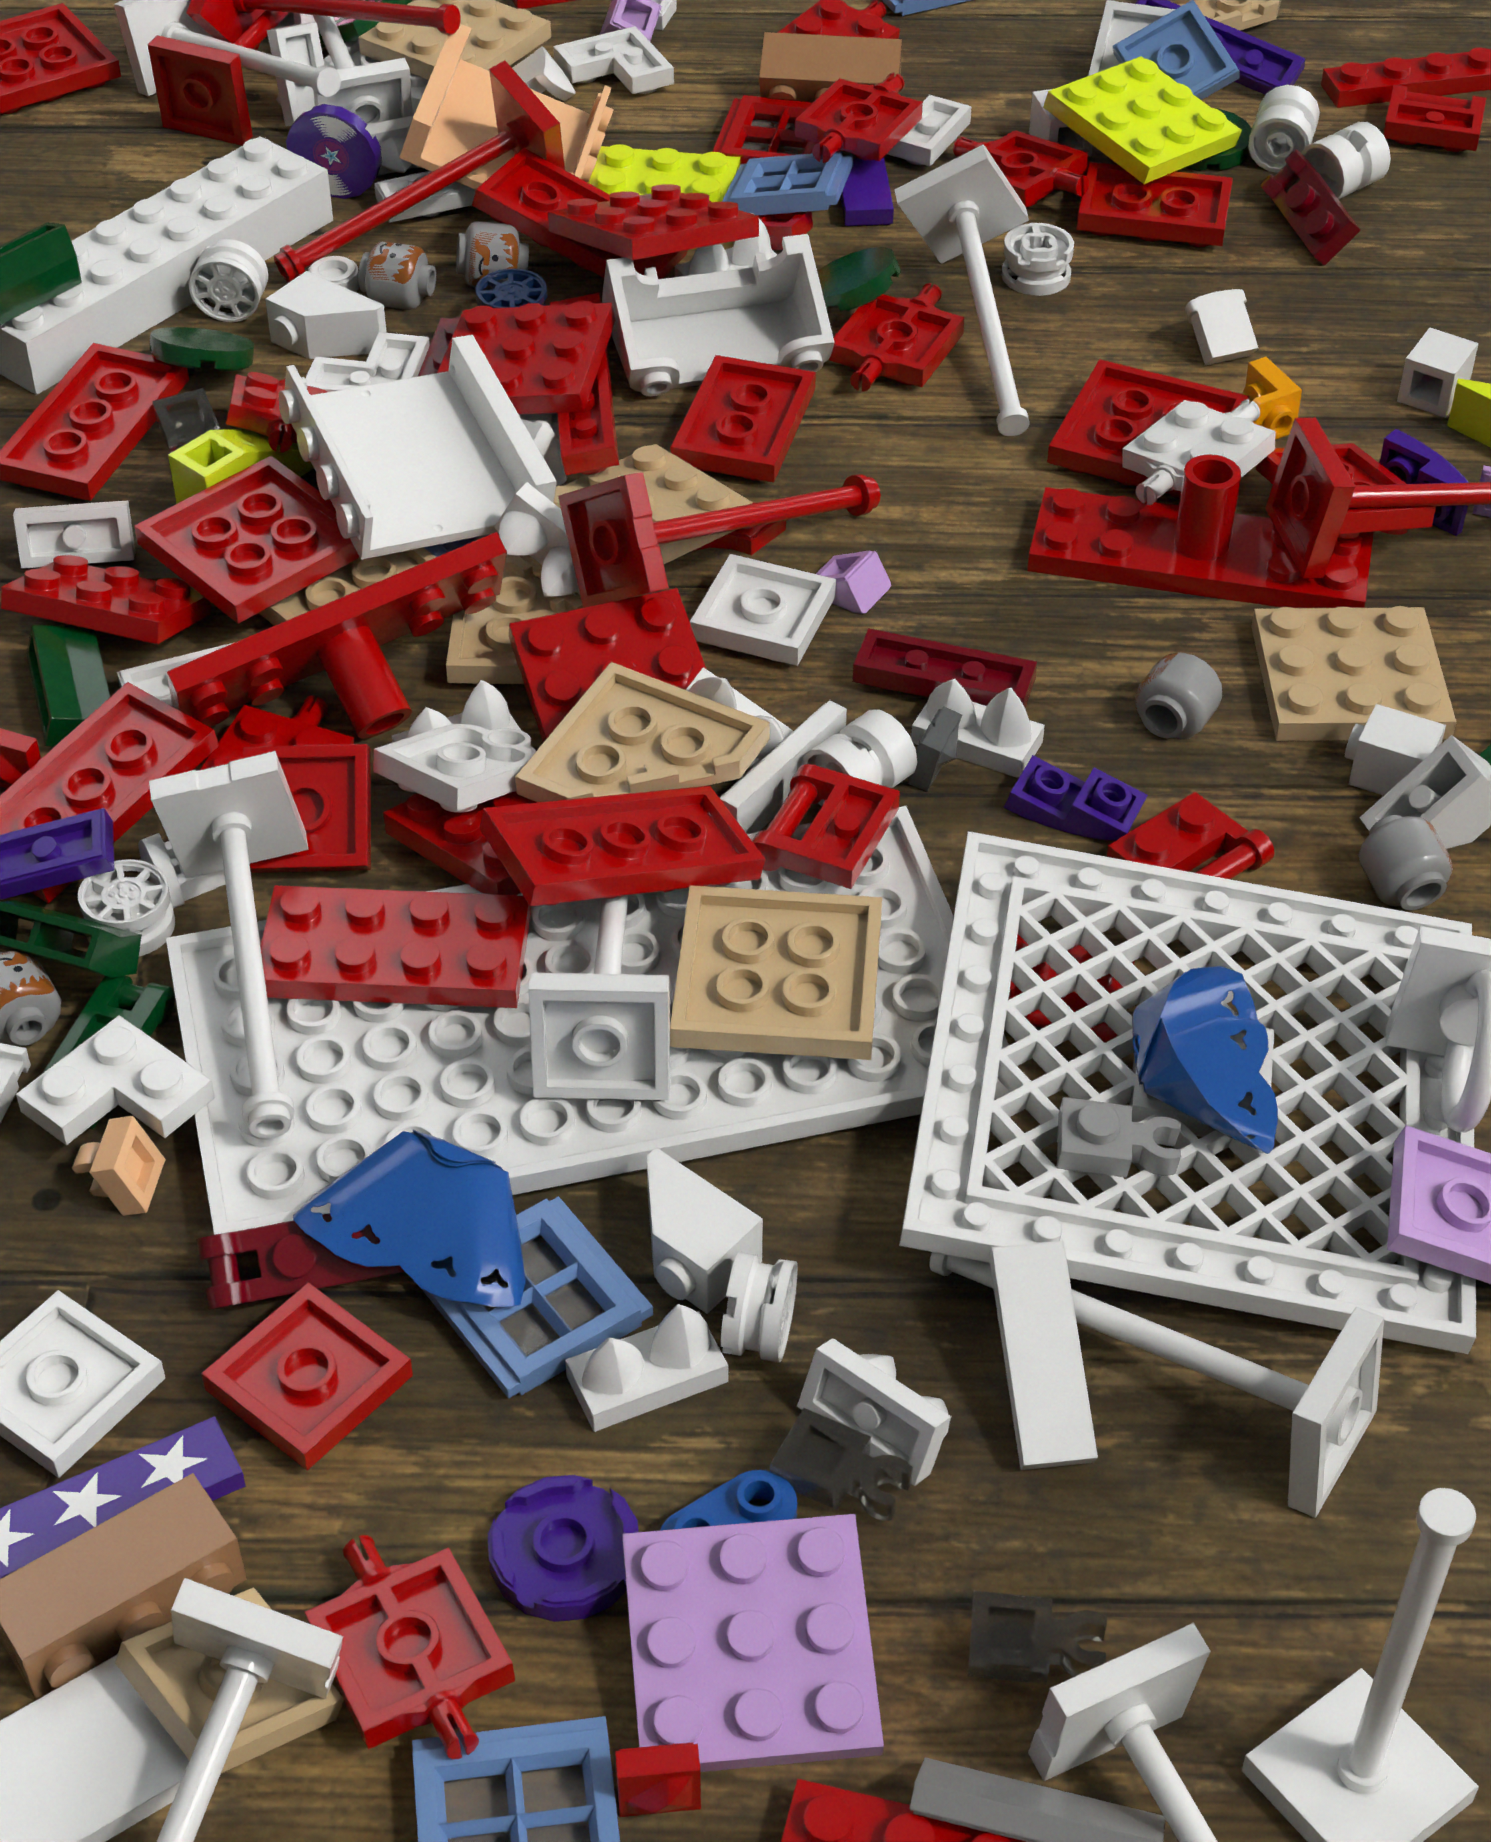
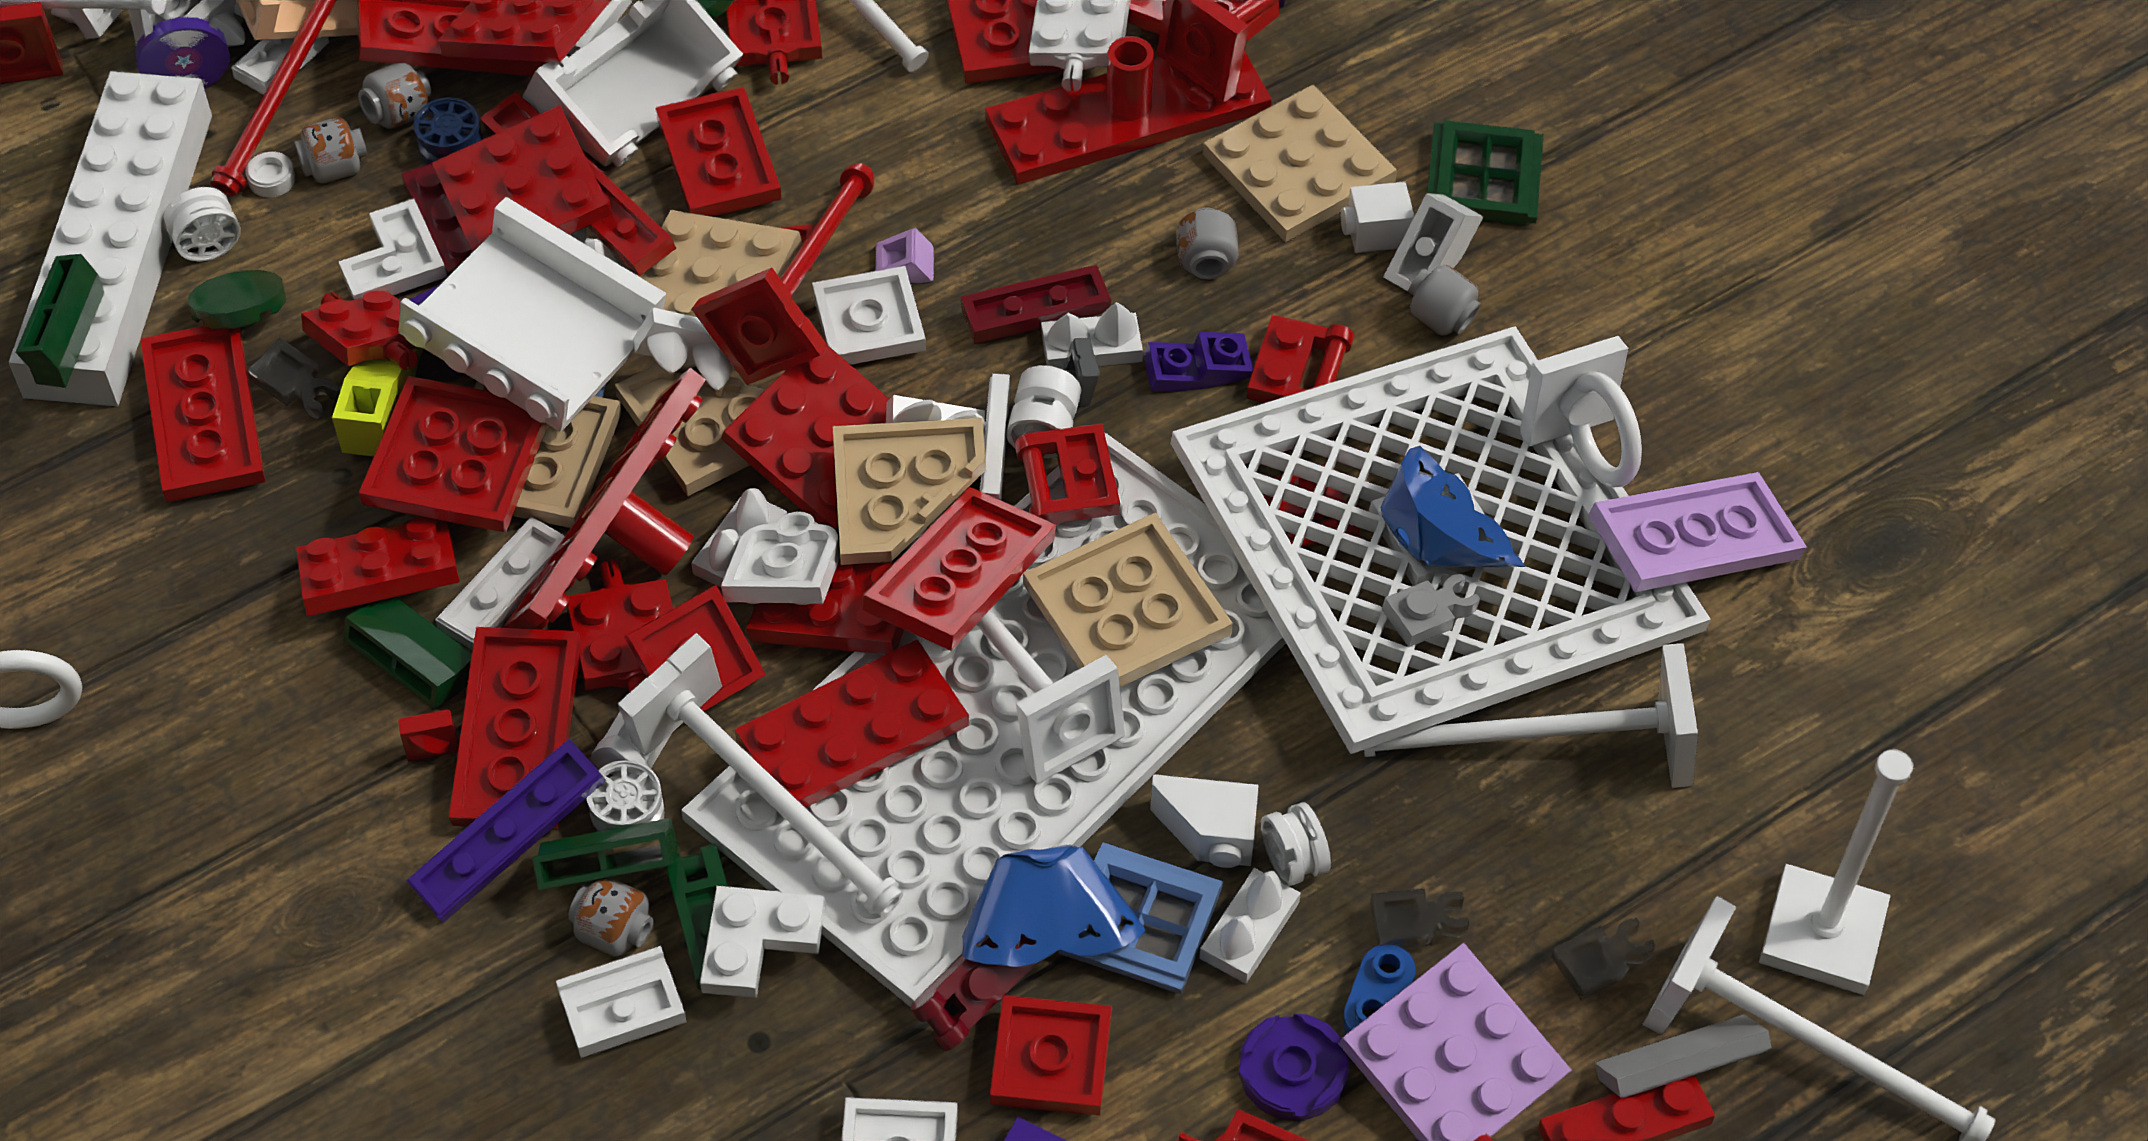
camera: 35 degrees left, 10 degrees up
white tile [13,500,135,568] -> none
light nougat tile [72,1116,165,1216] -> none
white slope [265,271,387,359] -> none
white tile [797,1338,952,1486] -> none
white tile [989,1240,1098,1470] -> none

